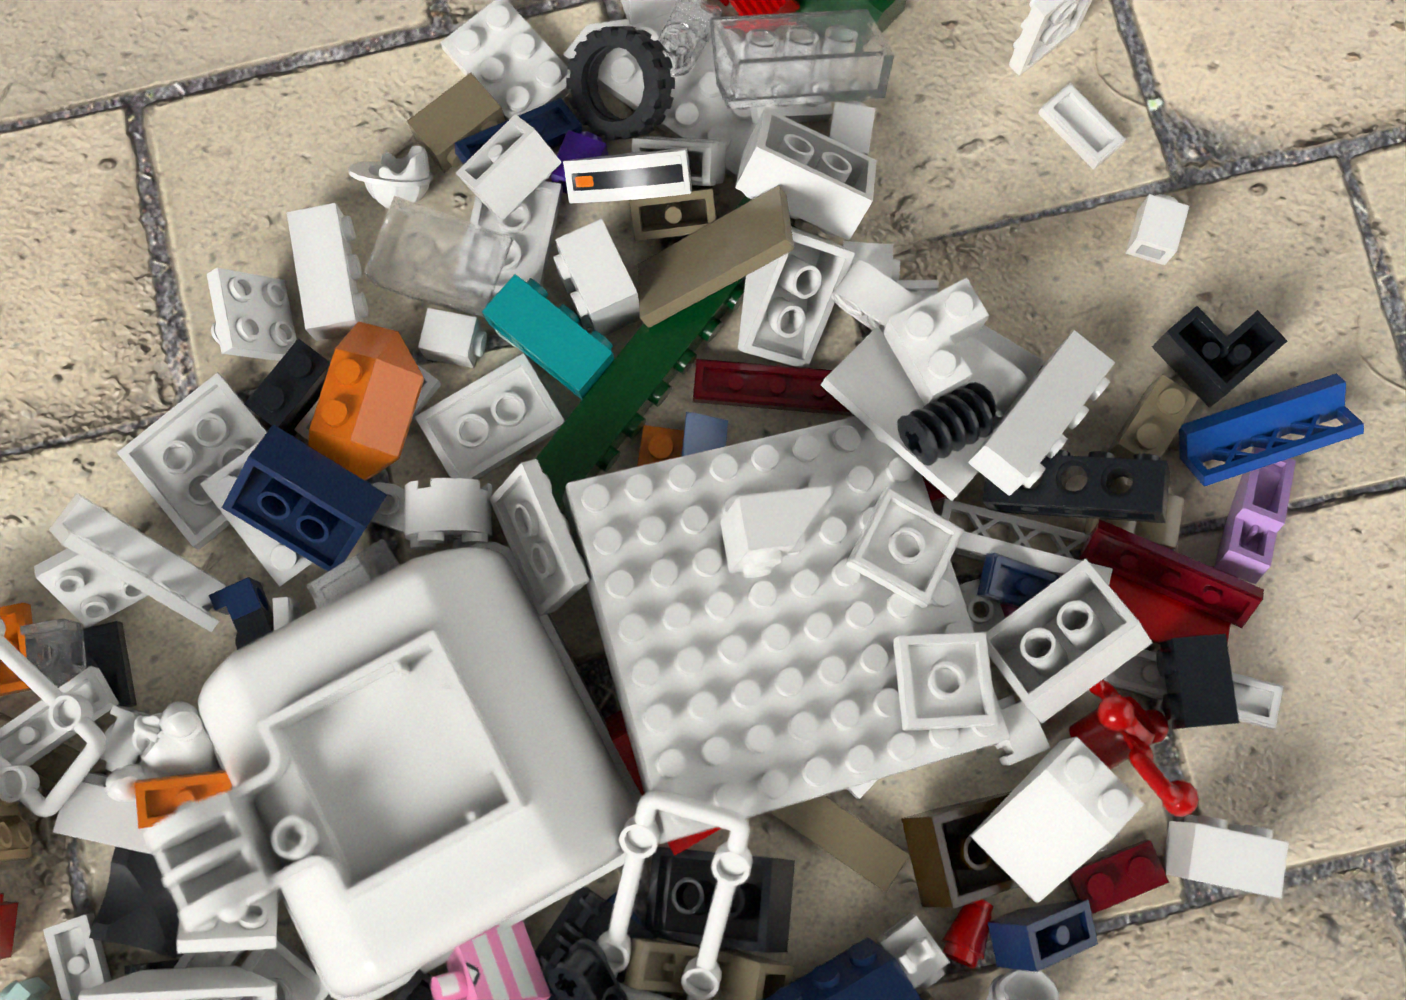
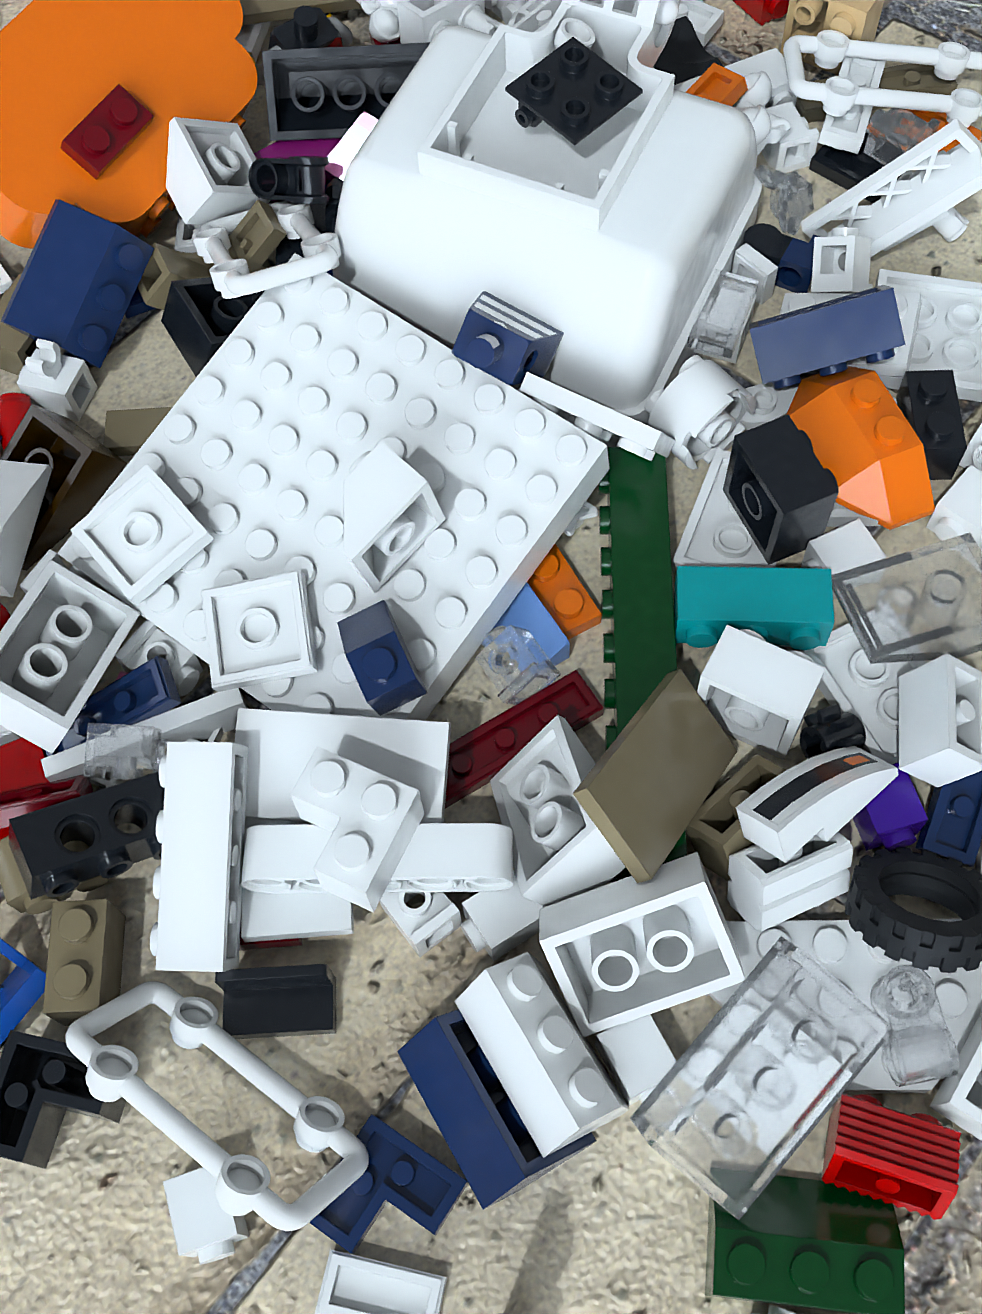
camera: 145 degrees right, 15 degrees down
black piece [897,382,997,466] -> none
none -> white bar [65,981,369,1231]
none -> clear brick [83,723,168,780]
none -> black panel [215,964,336,1039]
none -> dark blue plate [309,1114,468,1254]
none -> dark blue slope [337,600,428,716]
none -> dark blue slope [397,1009,597,1210]
none -> dark blue torso [451,291,564,385]
none -> white slope [454,952,629,1158]
none -> clear brick [475,625,561,705]
none -> black hinge [505,37,643,145]
none -> black brick [723,415,839,565]
none -> clear plant [753,164,814,235]
none -> black gear [800,704,866,759]
none -> white brick [811,227,873,293]

